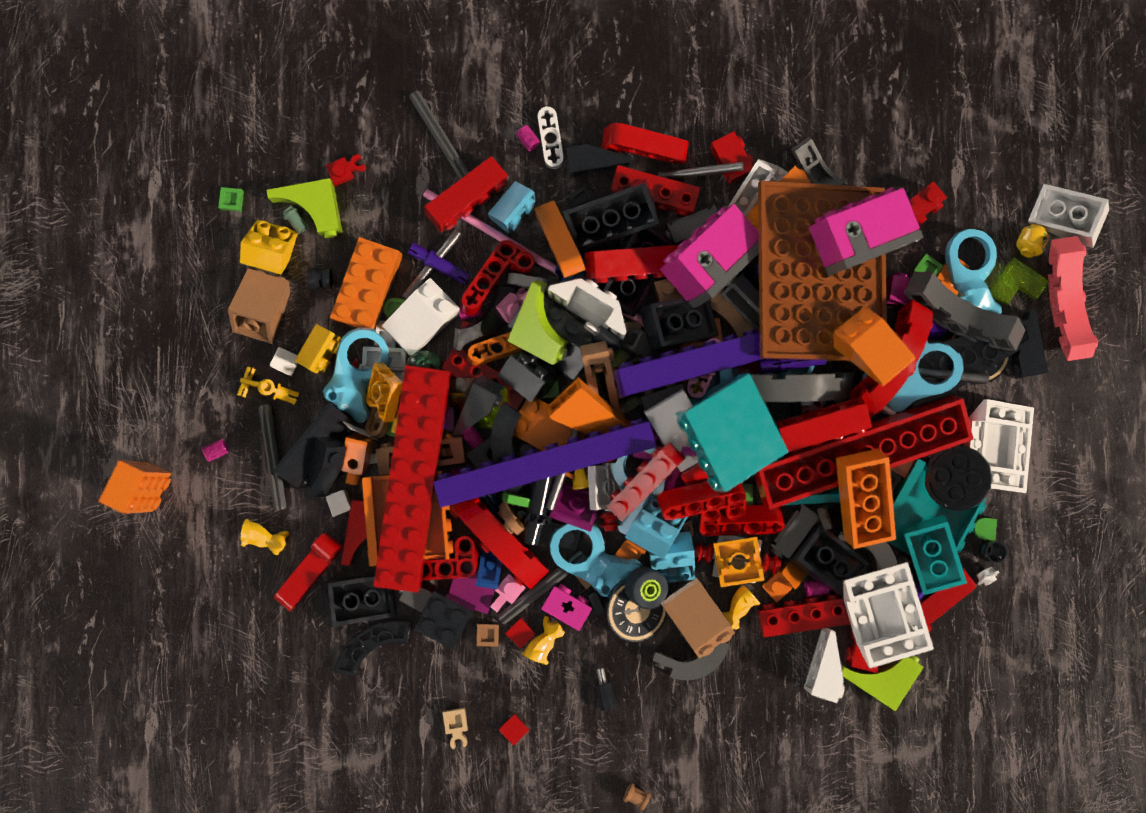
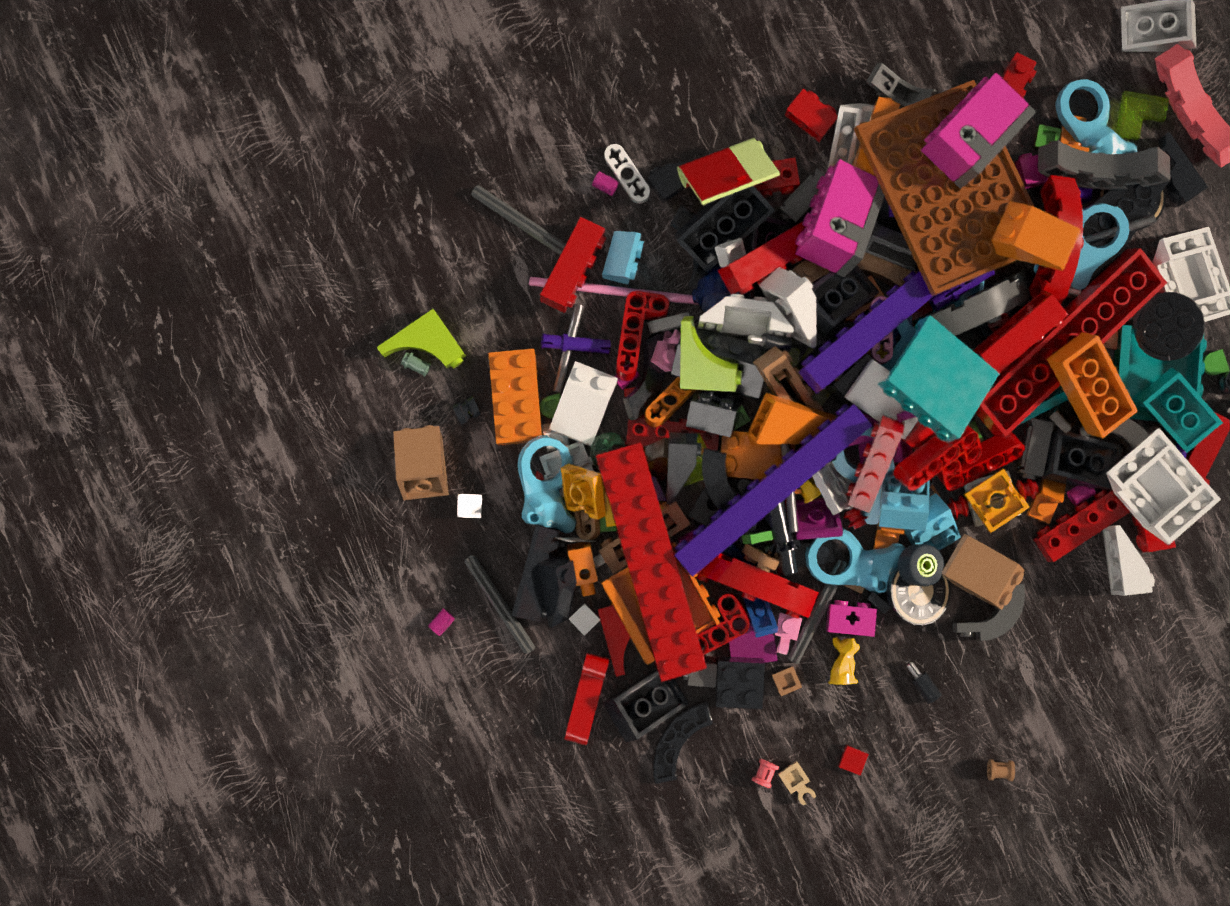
camera: 25 degrees left, 0 degrees up
orange brick [99,460,171,513] -> none
bright green tile [218,187,244,212] -> none
yellow pin [237,367,299,405] -> none
yellow slope [240,220,297,275] -> none
yellow animal [241,519,289,555] -> none
yellow slope [295,324,342,375] -> none
red plate [325,154,366,186] -> none
dark pink piece [460,425,485,450] -> none
red tile [505,618,536,649] -> none
orange beam [534,200,585,278] -> none
red beam [601,123,689,165] -> none
flat silver bar [658,162,744,179] -> none
yellow animal [722,584,761,630] -> none
lime arch [841,655,924,711] -> none
yellow head [1016,224,1049,258] -> none
none -> door [677,138,780,205]
none -> white slope [715,238,746,268]
none -> coral bush [752,759,779,788]
none -> white slope [759,267,816,348]

